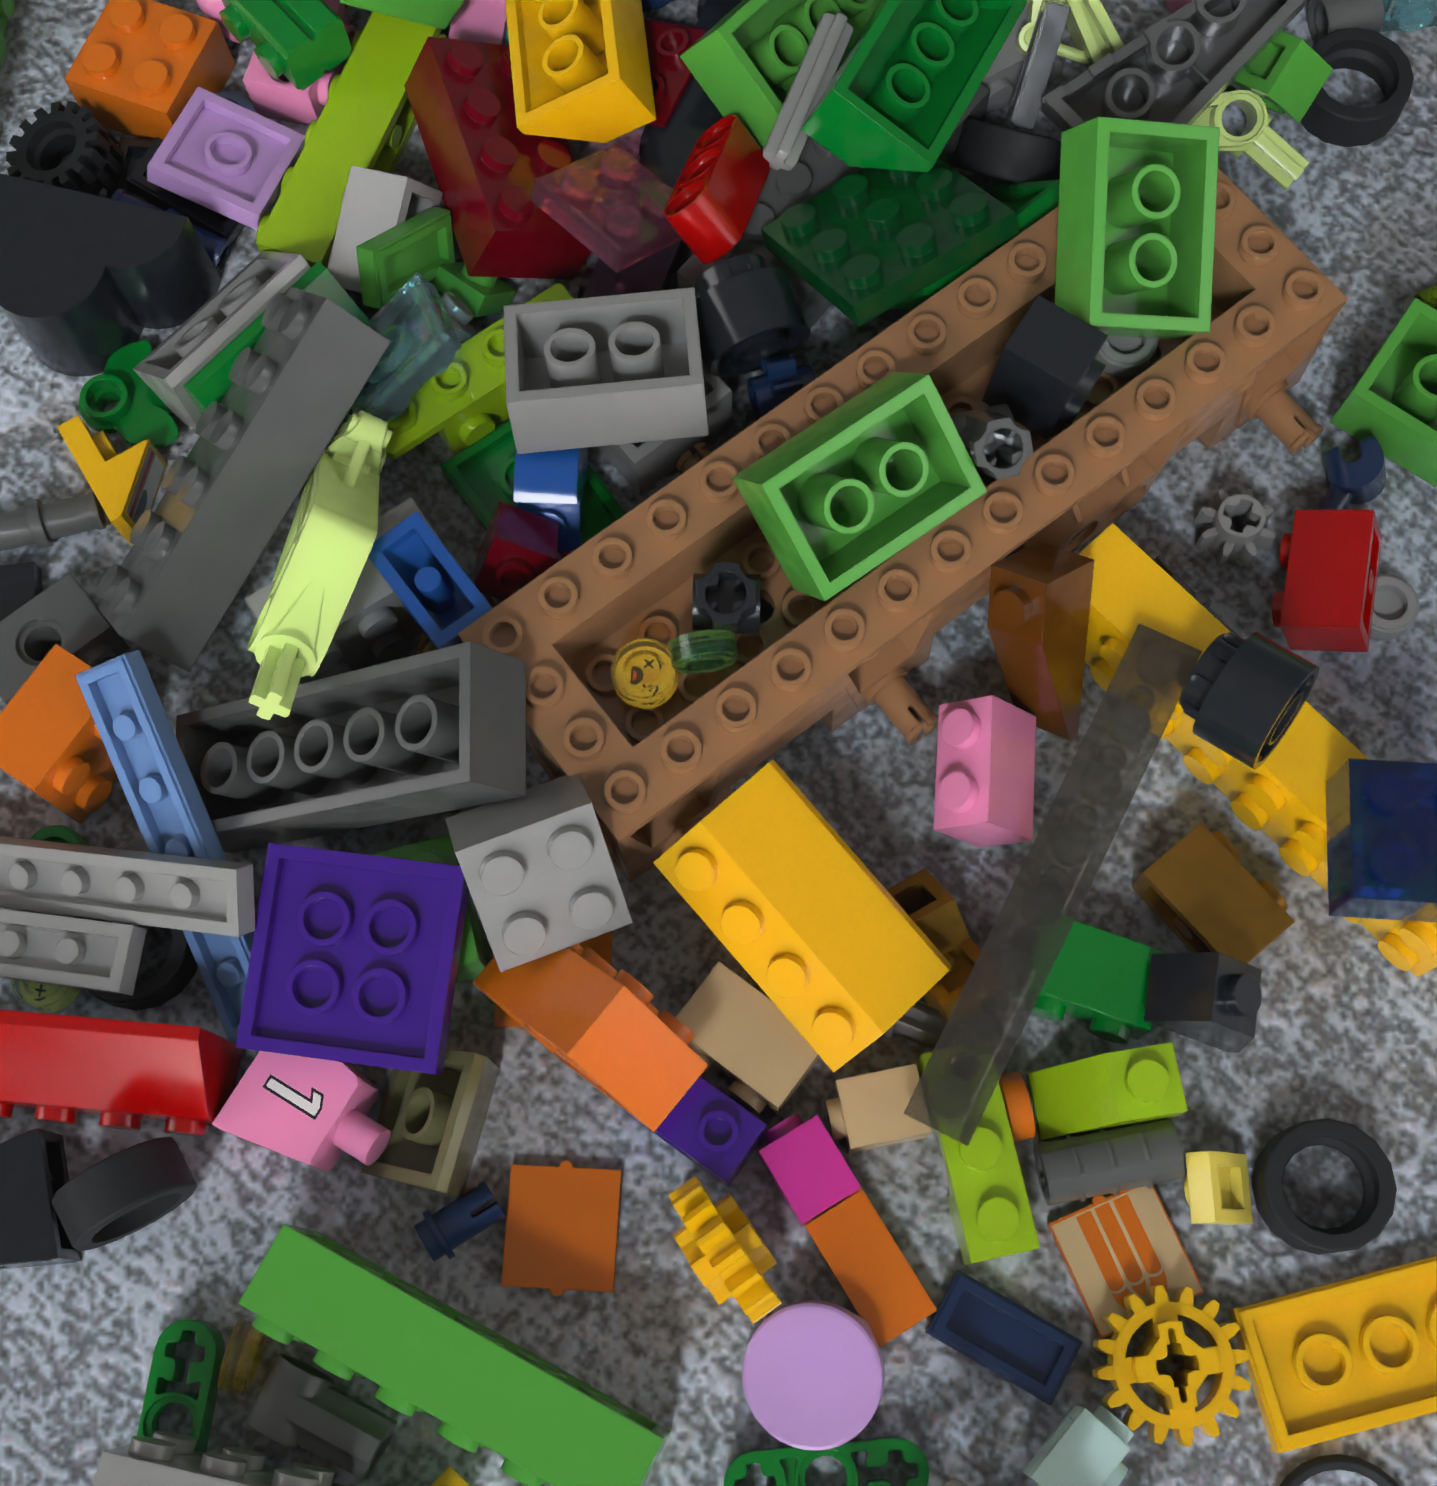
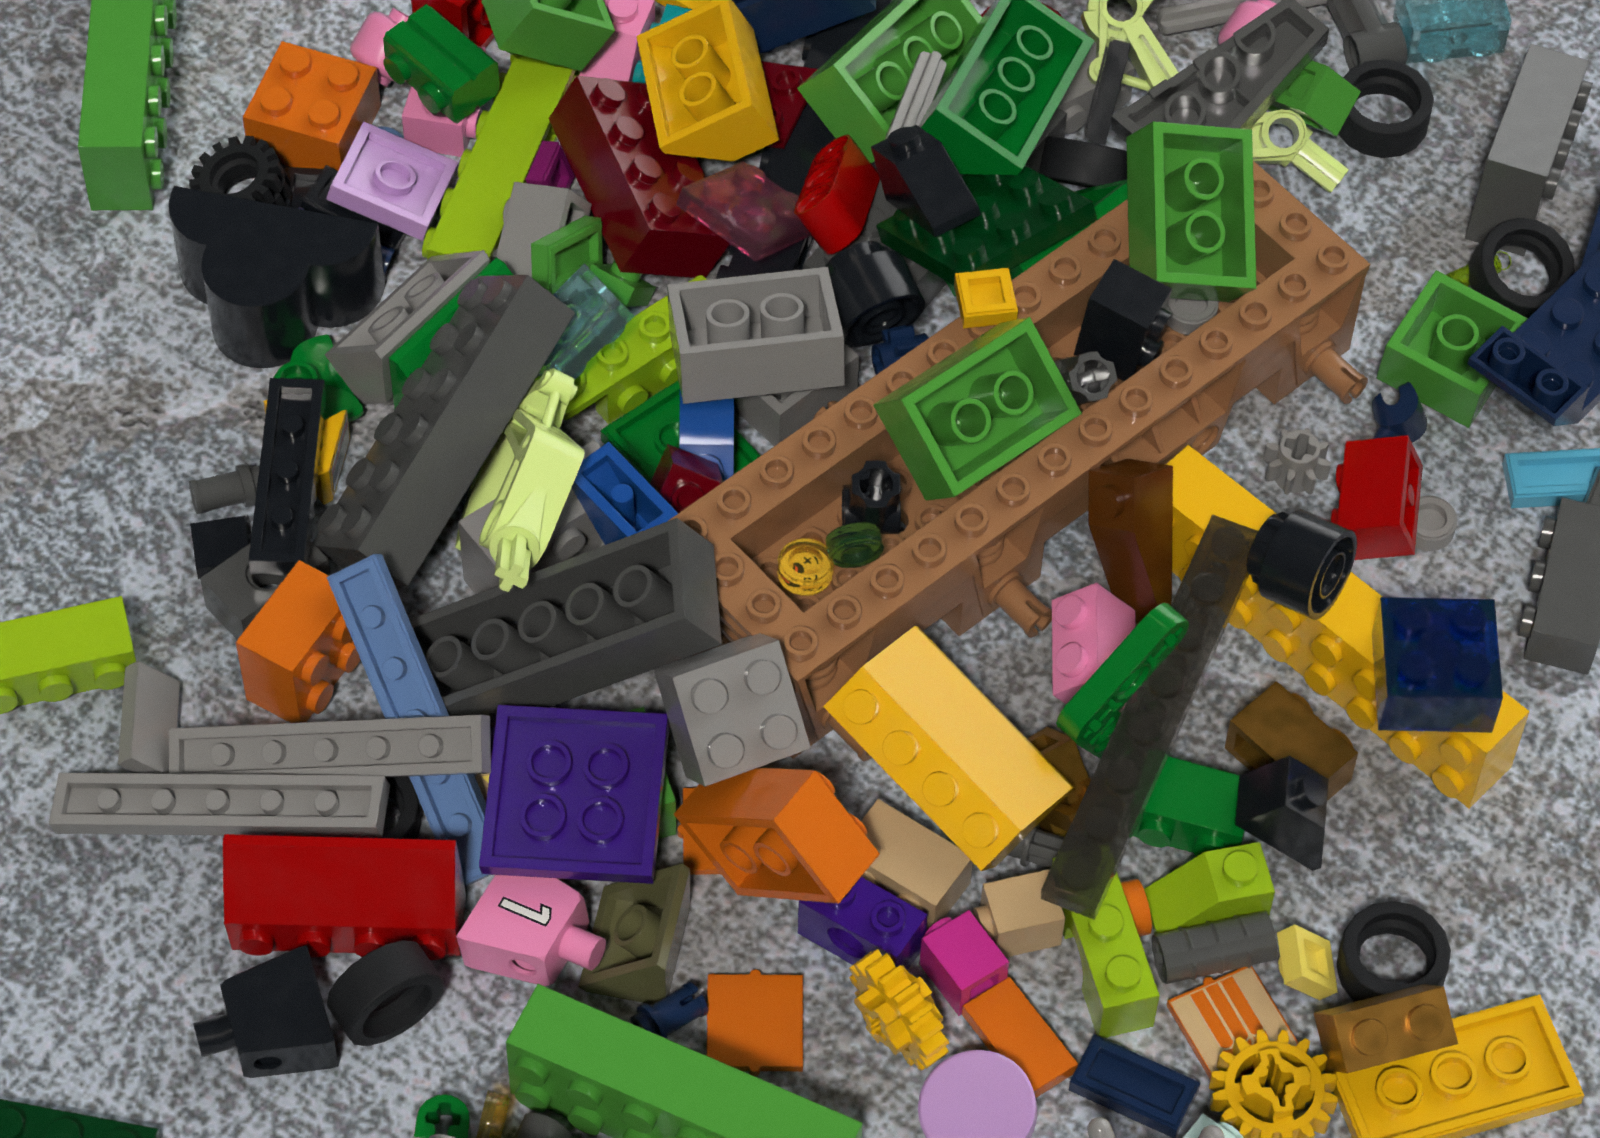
camera: 10 degrees left, 15 degrees down
none -> black gear [248,378,326,576]
none -> magenta tile [525,141,575,189]
none -> black slope [871,125,981,237]
none -> yellow tile [954,268,1018,329]
none -> green beam [1056,602,1189,764]
none -> pearl gold brick [1314,984,1458,1074]

